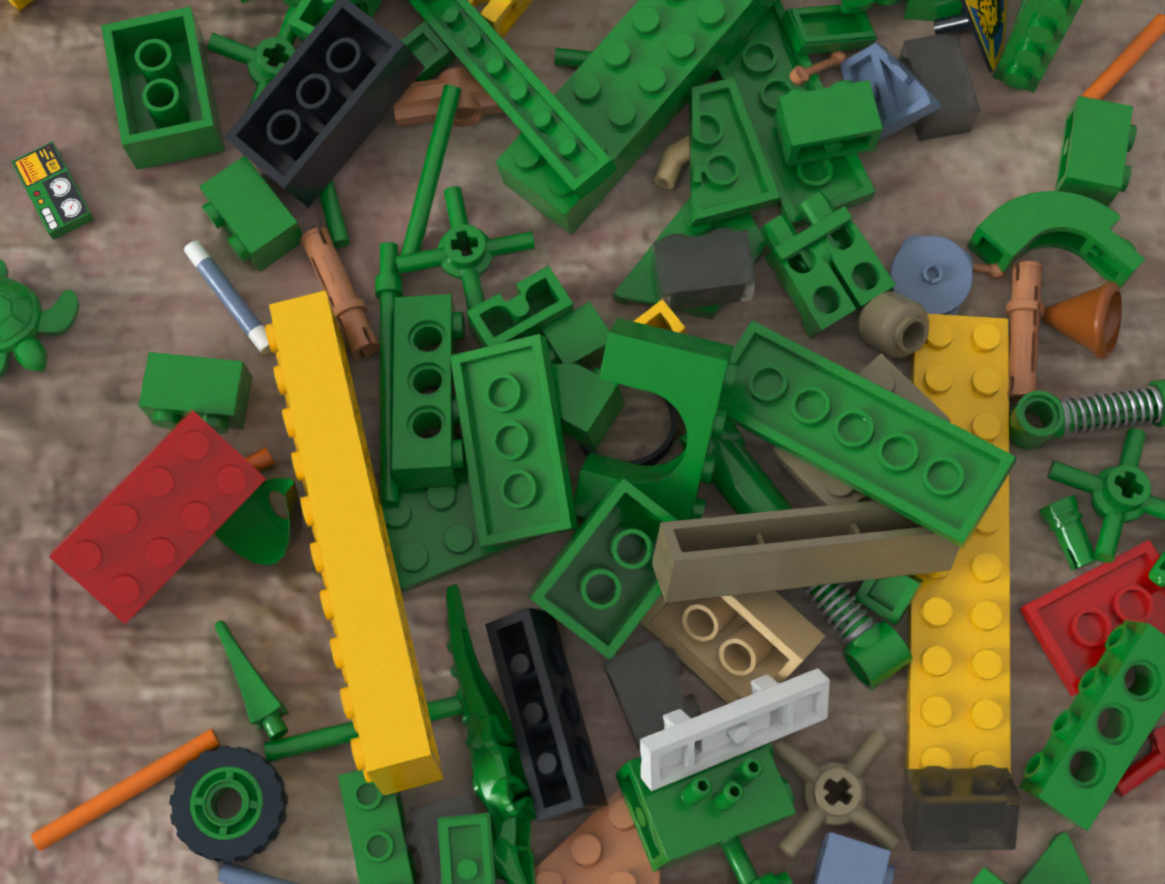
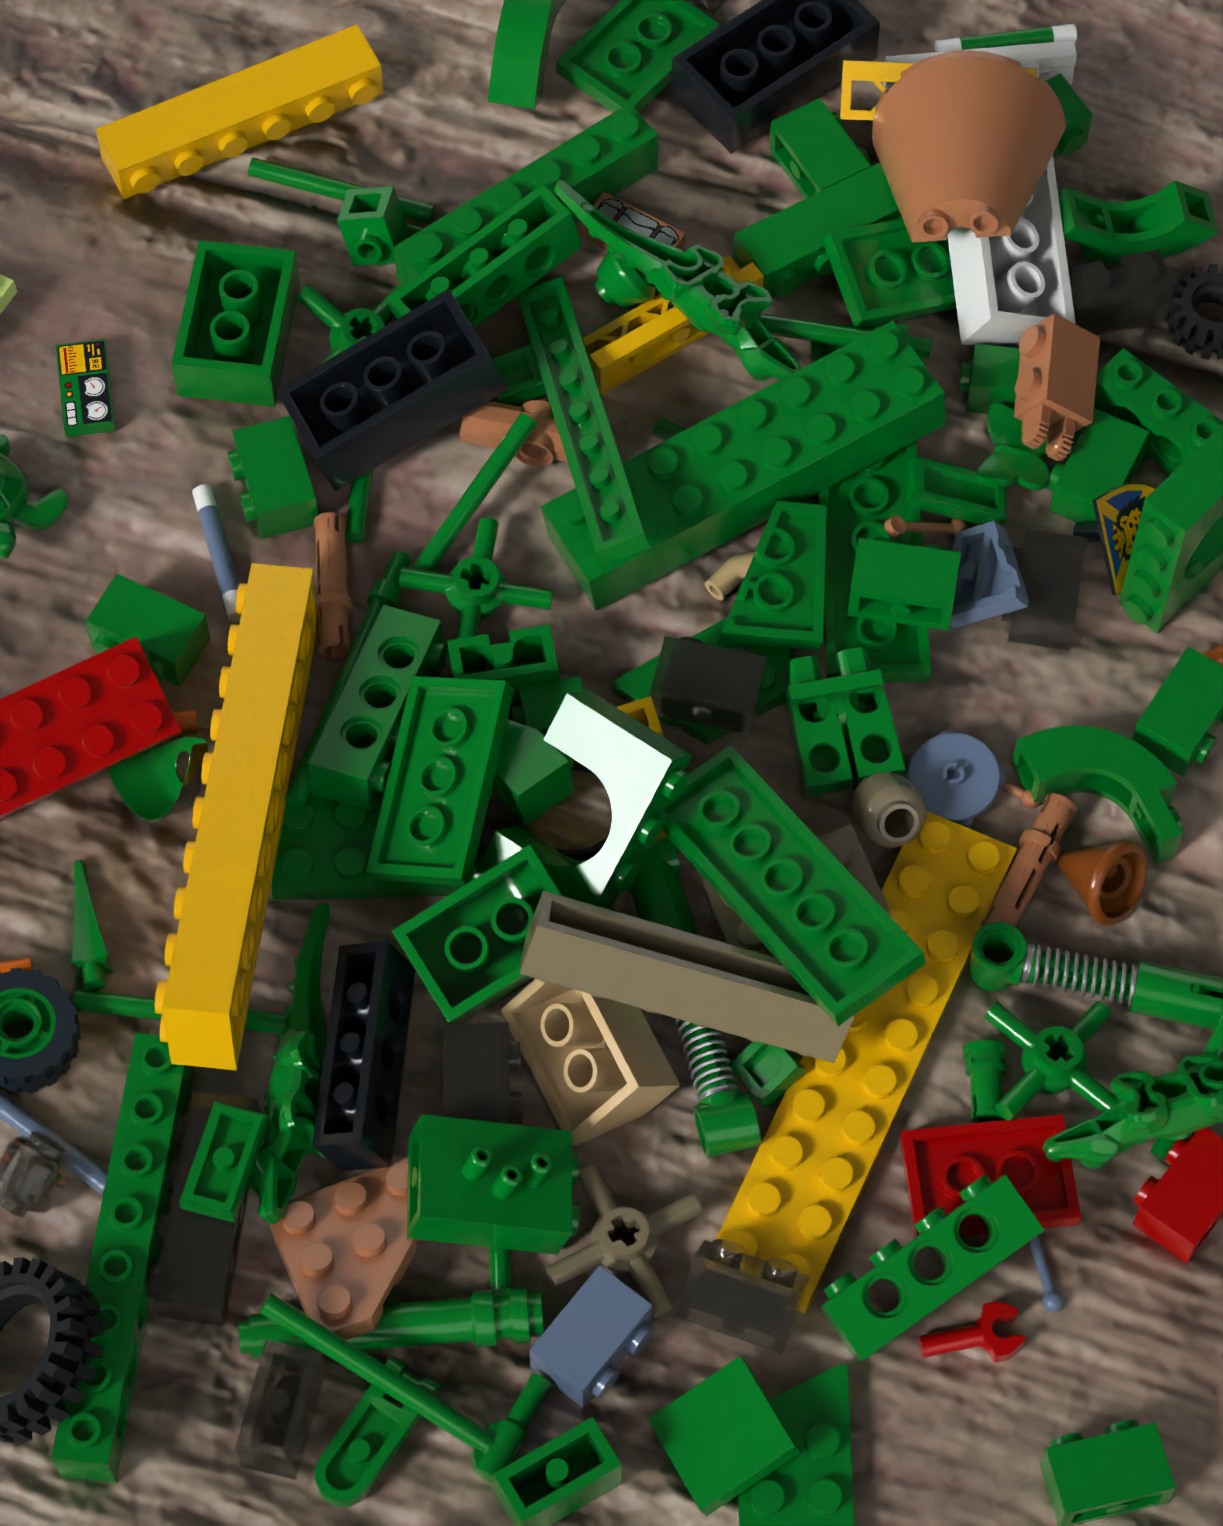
camera: 20 degrees right, 10 degrees down
white hinge [640,668,830,791] -> none

